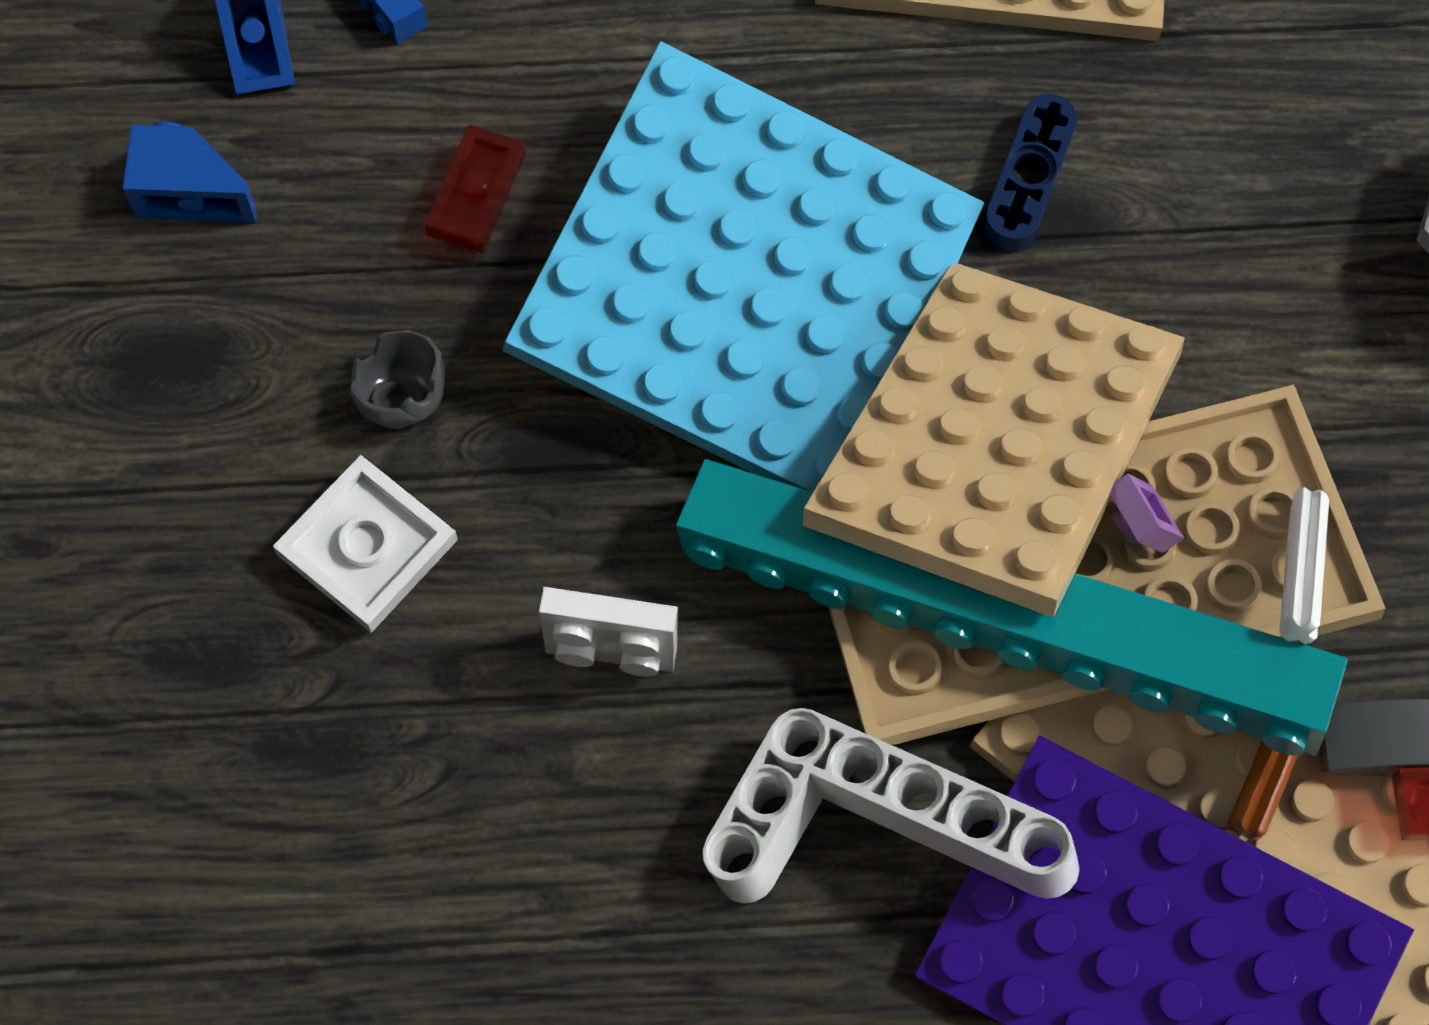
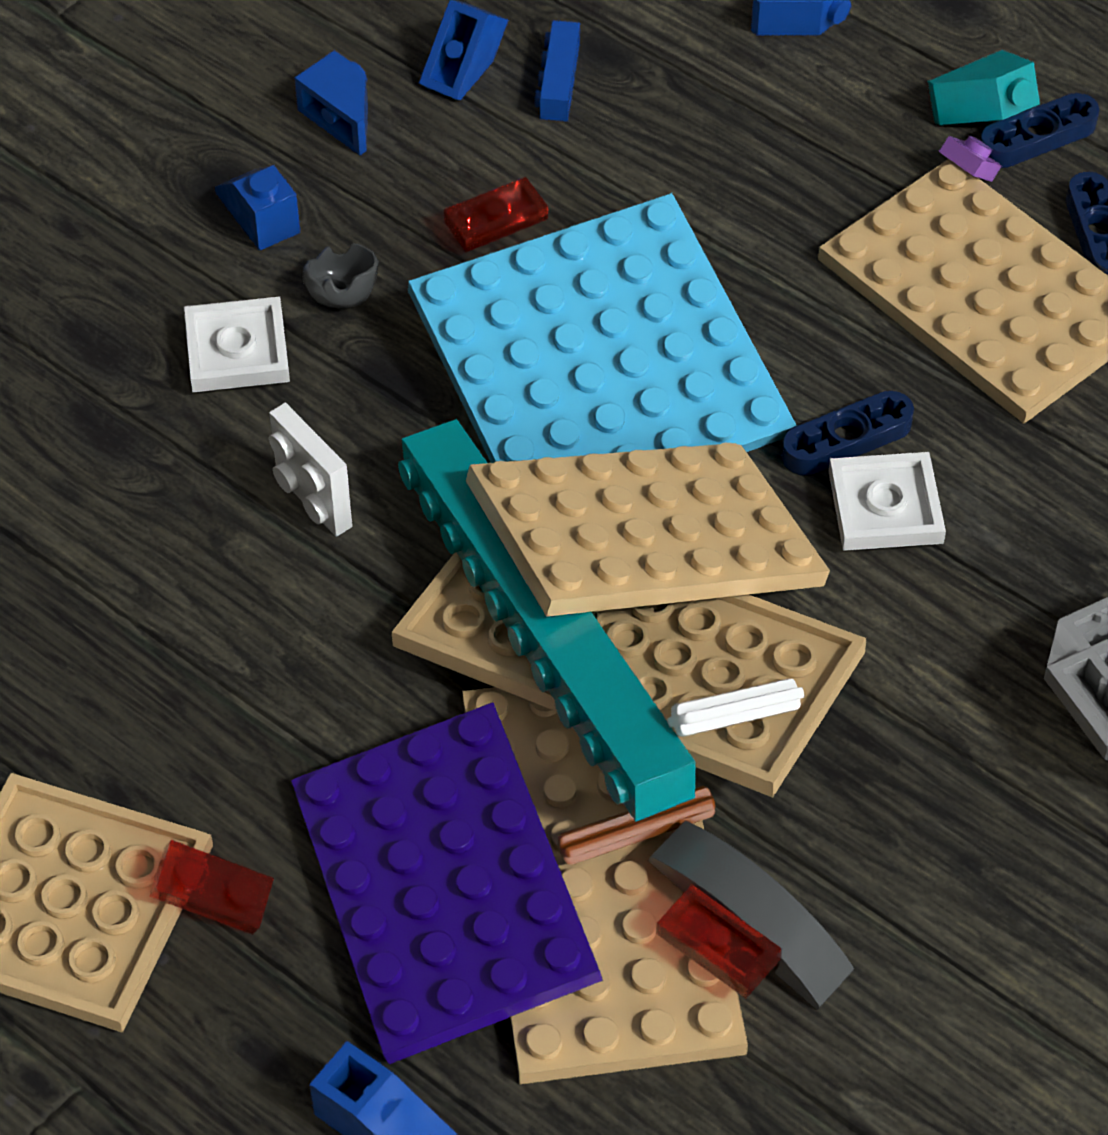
camera: 45 degrees right, 15 degrees down
white beam [703,708,1080,903] -> none
medium lavender plate [1110,473,1184,553] -> none
none -> blue slope [215,165,300,251]
none -> white plate [828,452,946,551]

